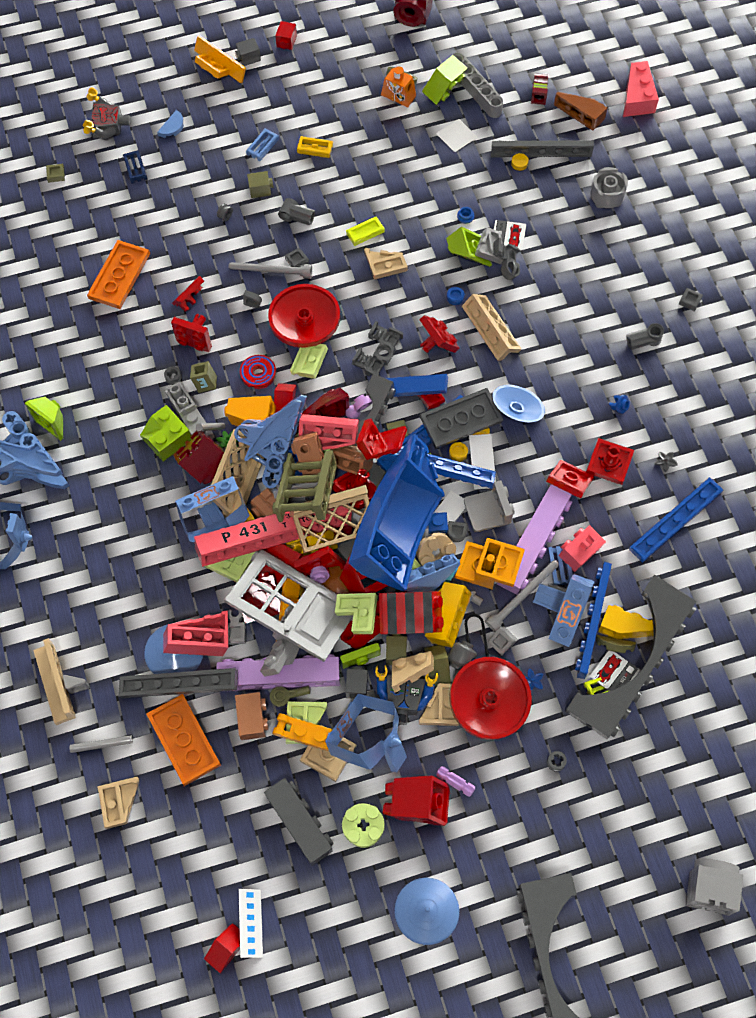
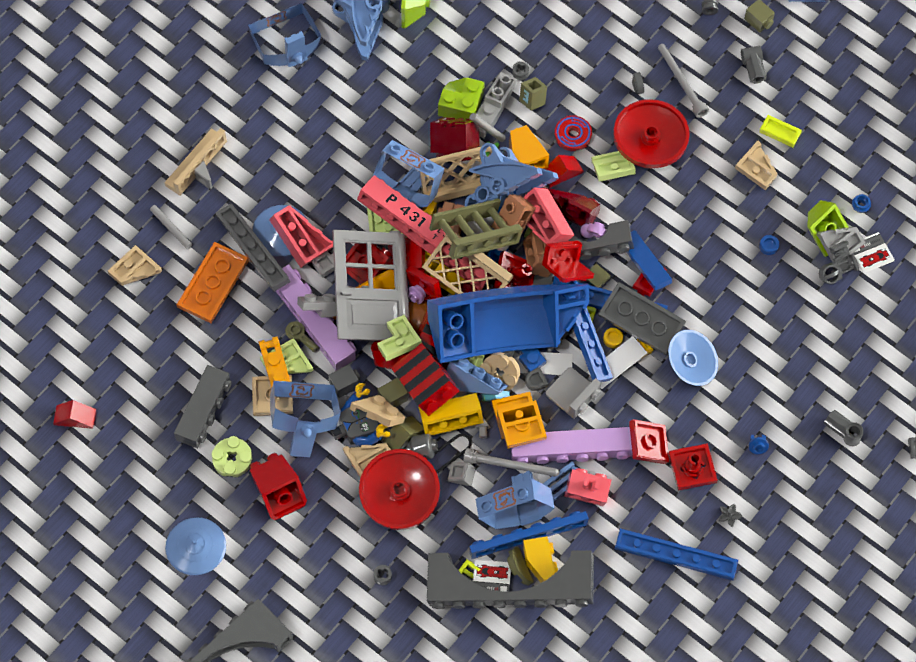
camera: 55 degrees right, 0 degrees up
red plate [171,314,212,352] -> none
red plate [172,276,204,312] -> none
nougat brick [235,692,269,740] -> none
white sticker [239,889,263,958] -> none
dark grey tile [285,248,309,267] -> none
yellow tile [297,136,333,158] -> none
lime plate [340,643,381,669] -> none
dark grey piece [352,321,403,376] -> none
red plate [419,315,460,353] -> none
lavender axle [436,766,475,797] -> none
tan fence [462,294,521,361] -> none
blue plant [525,668,543,691] -> none

